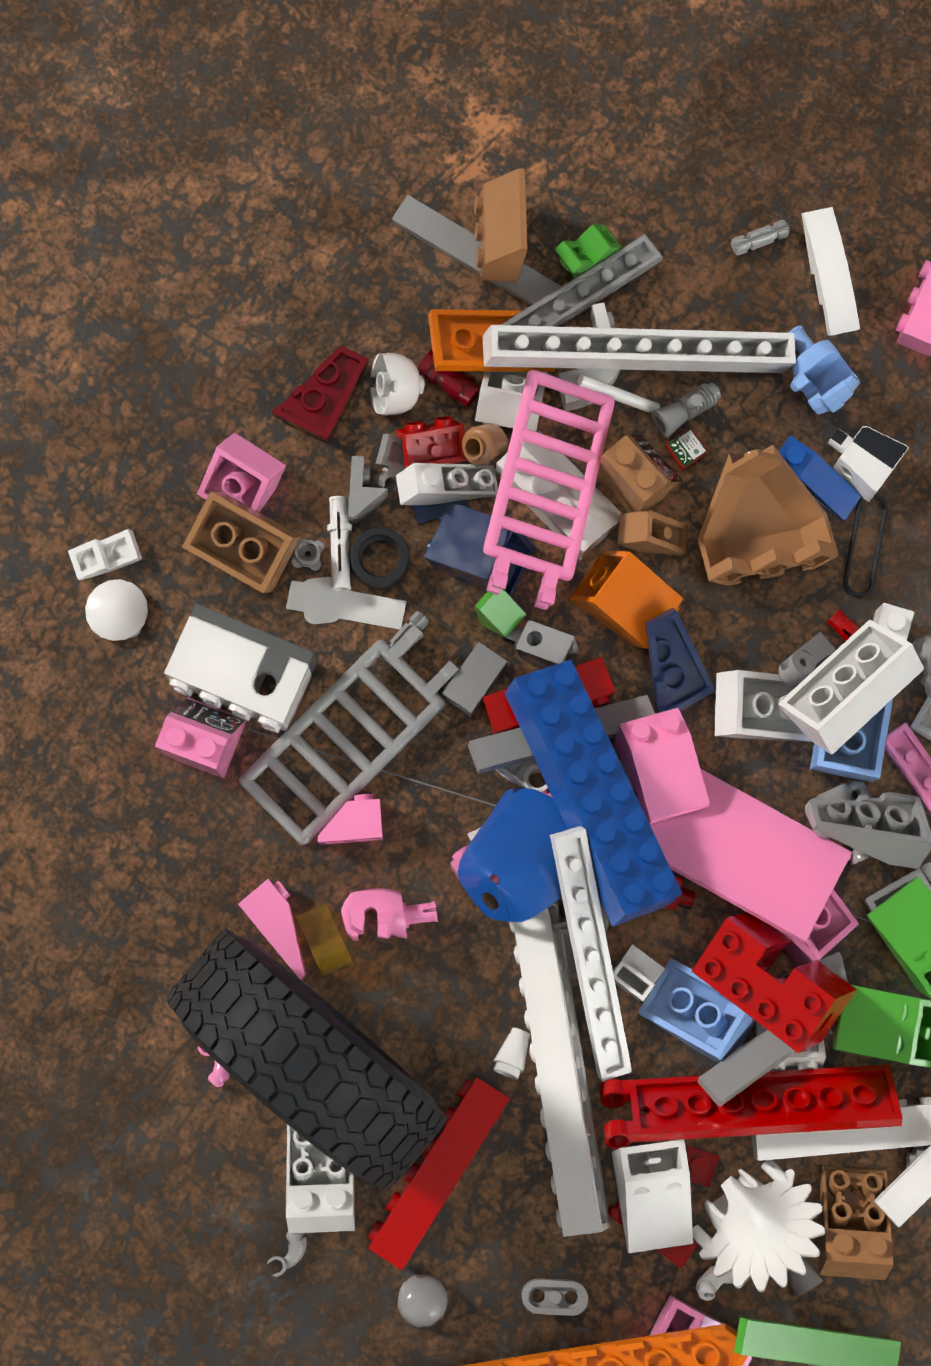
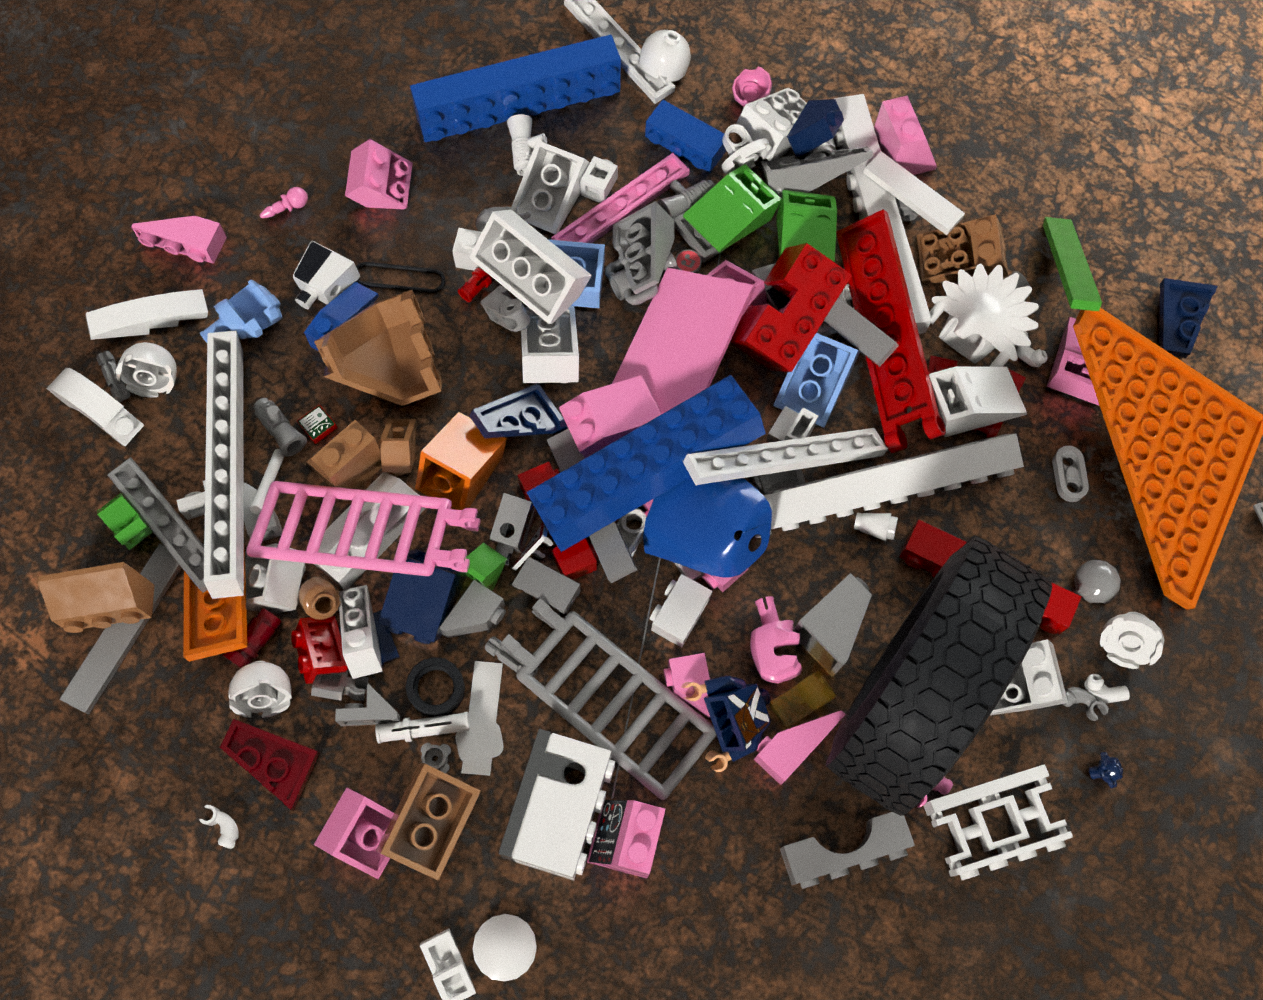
camera: 95 degrees left, 10 degrees down
none -> white arch [46,368,144,446]
none -> white cylinder [115,342,177,398]
none -> white arm [199,805,239,849]
none -> light grey slope [439,580,506,638]
none -> white piece [512,521,553,571]
none -> white brick [650,574,713,648]
none -> coral tile [675,249,702,273]
none -> dark blue torso [681,676,771,772]
none -> light grey arch [780,812,915,889]
none -> light grey slope [793,573,872,678]
none -> white fence [924,764,1073,880]
none -> white arm [1084,674,1130,704]
none -> dark blue plant [1089,752,1123,788]
none -> white tile [1100,612,1164,669]

